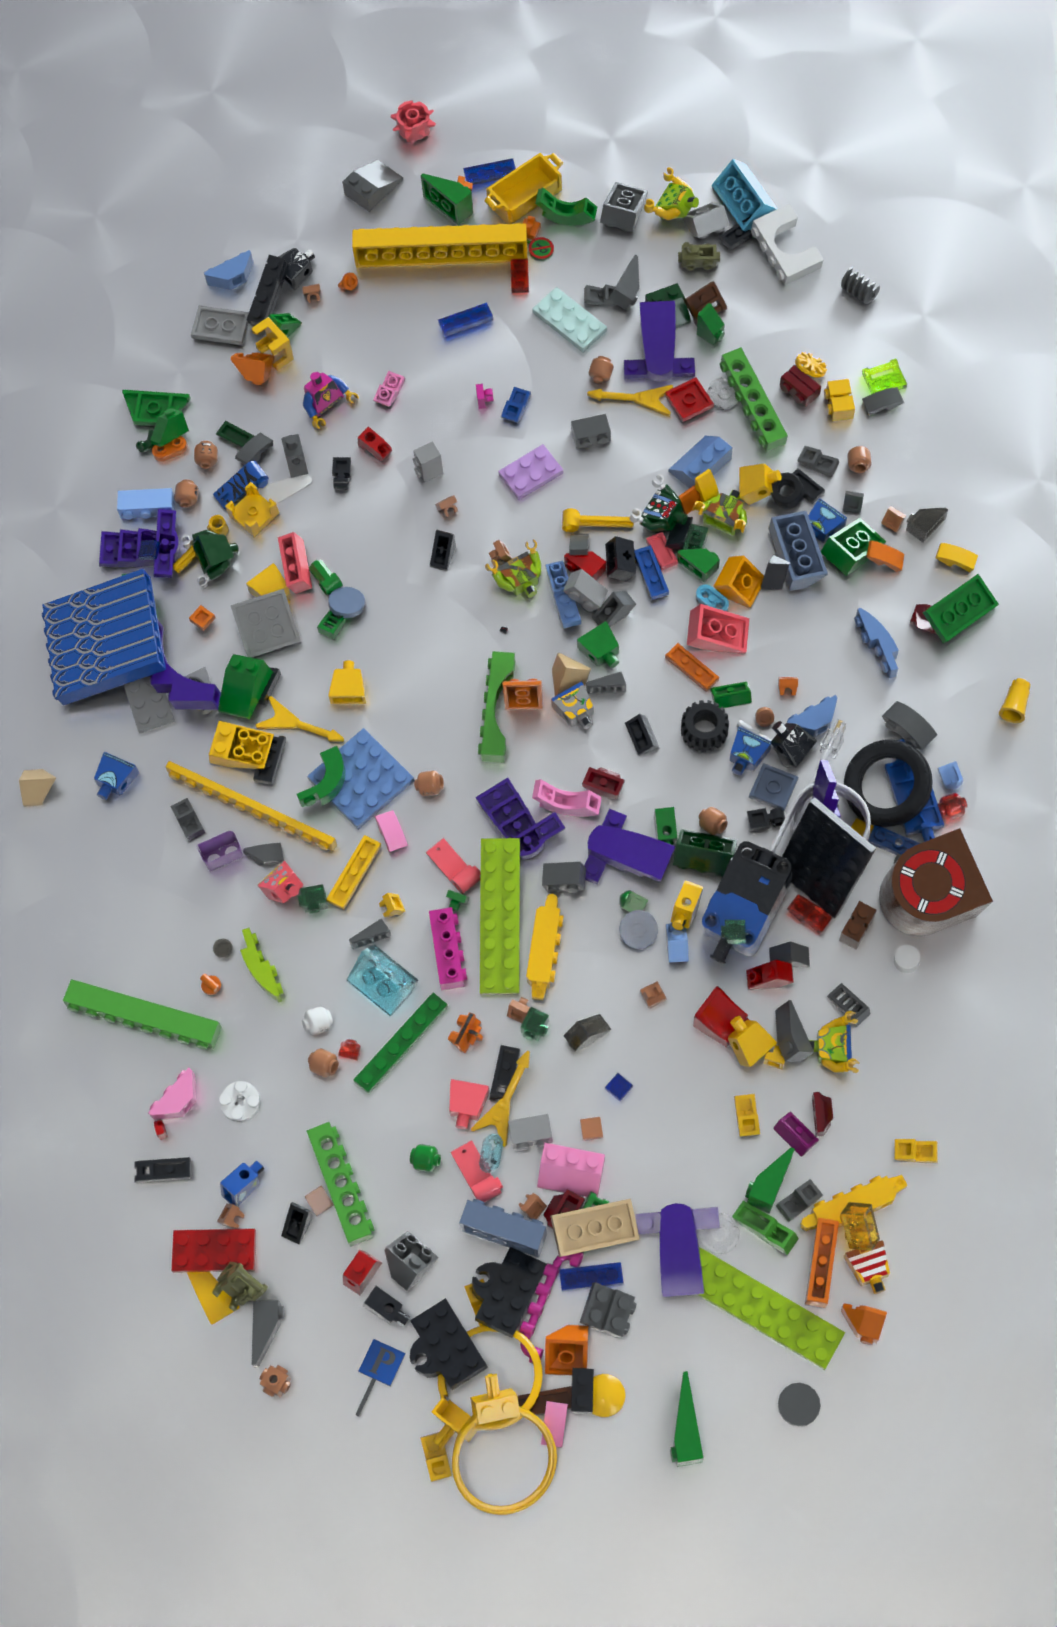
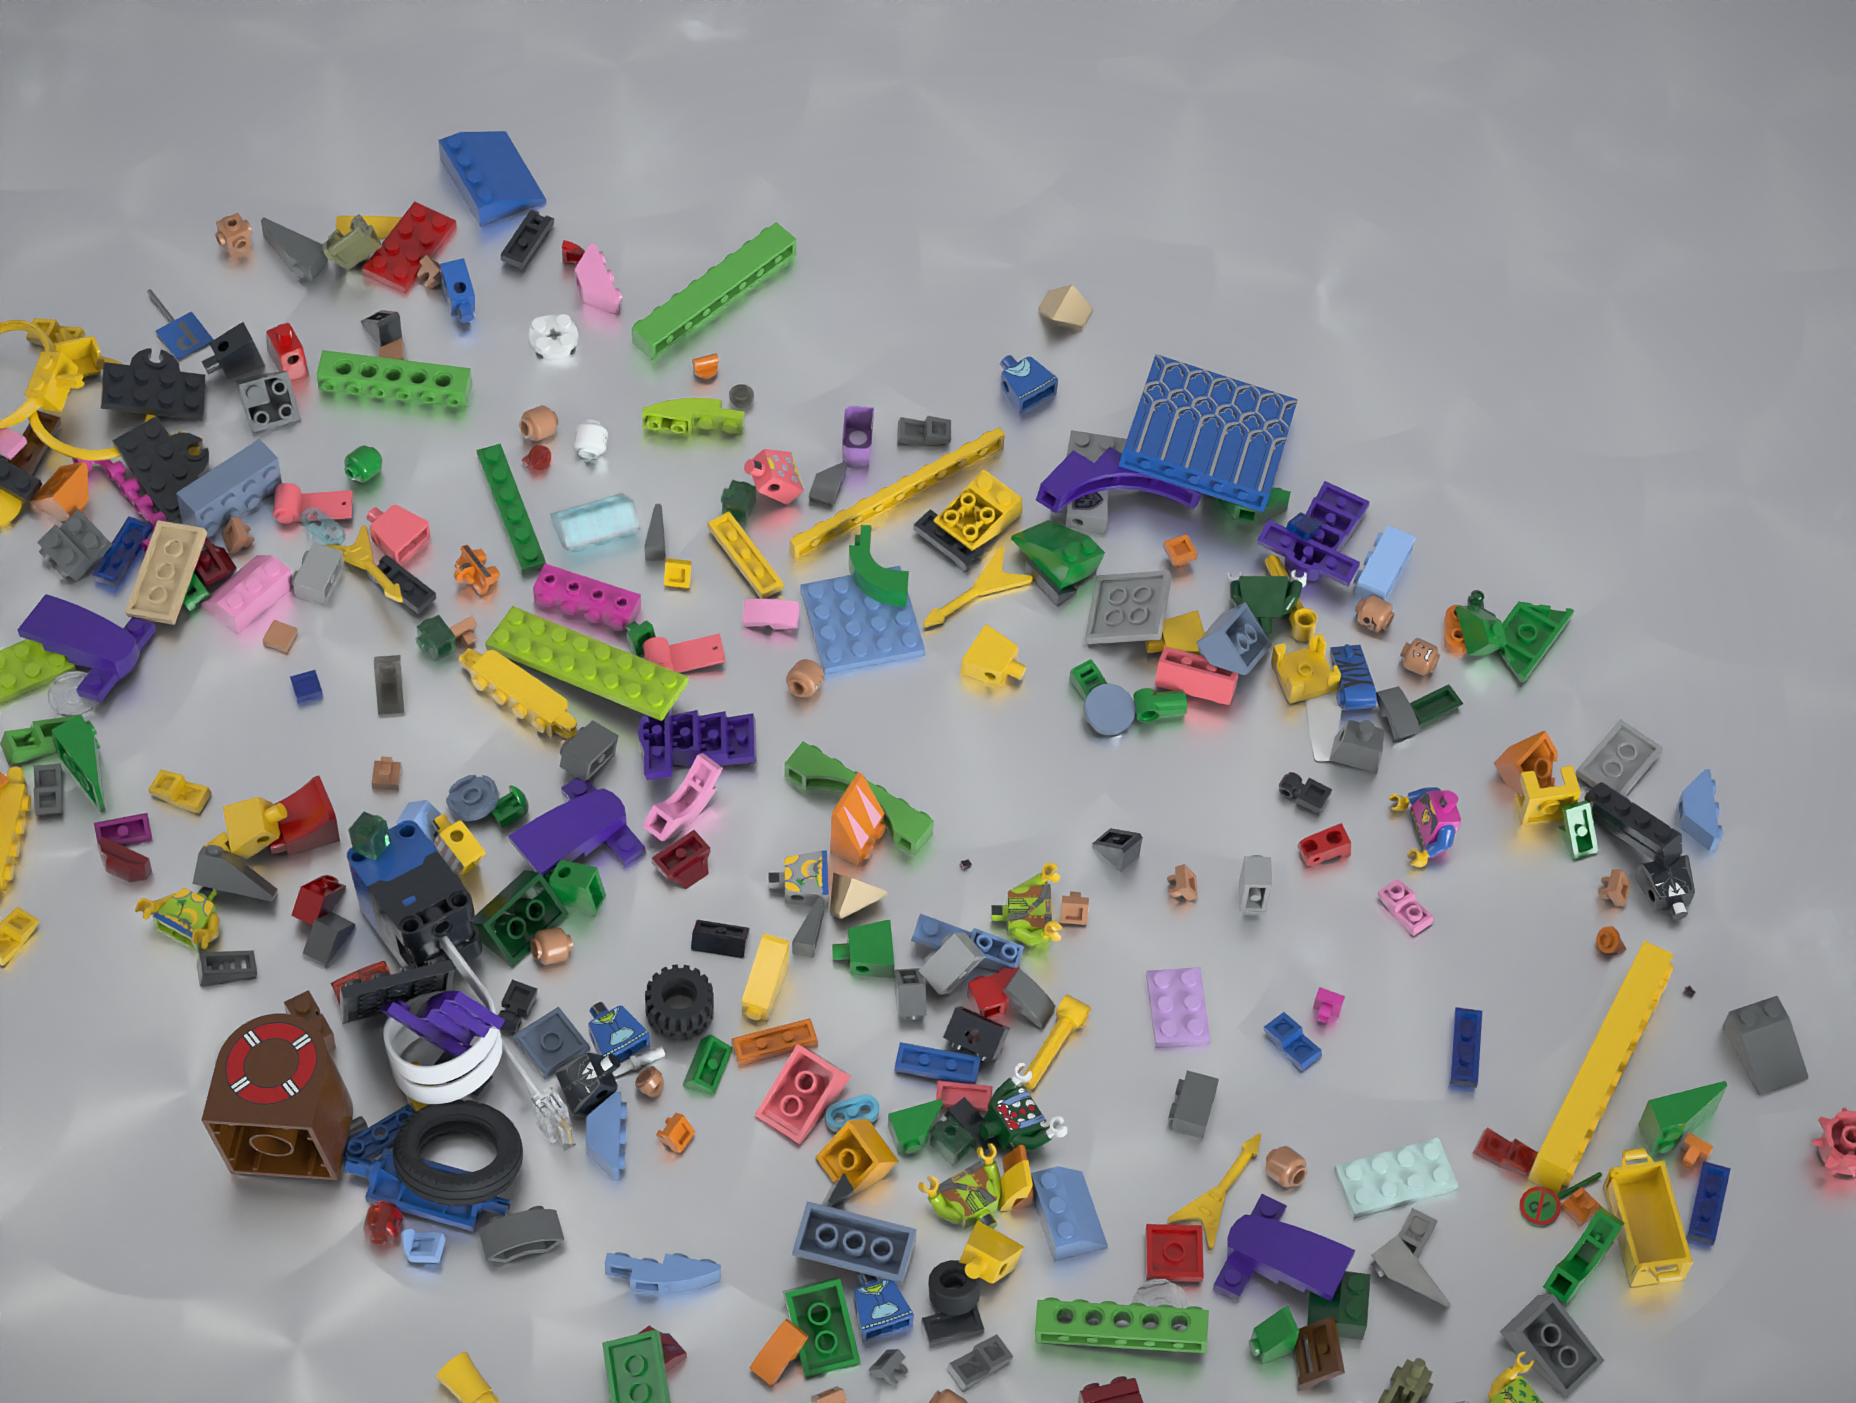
camera: 110 degrees right, 10 degrees down
none -> blue slope [438,131,546,227]
none -> yellow slope [742,933,789,1021]
none -> sand blue slope [1196,602,1272,675]

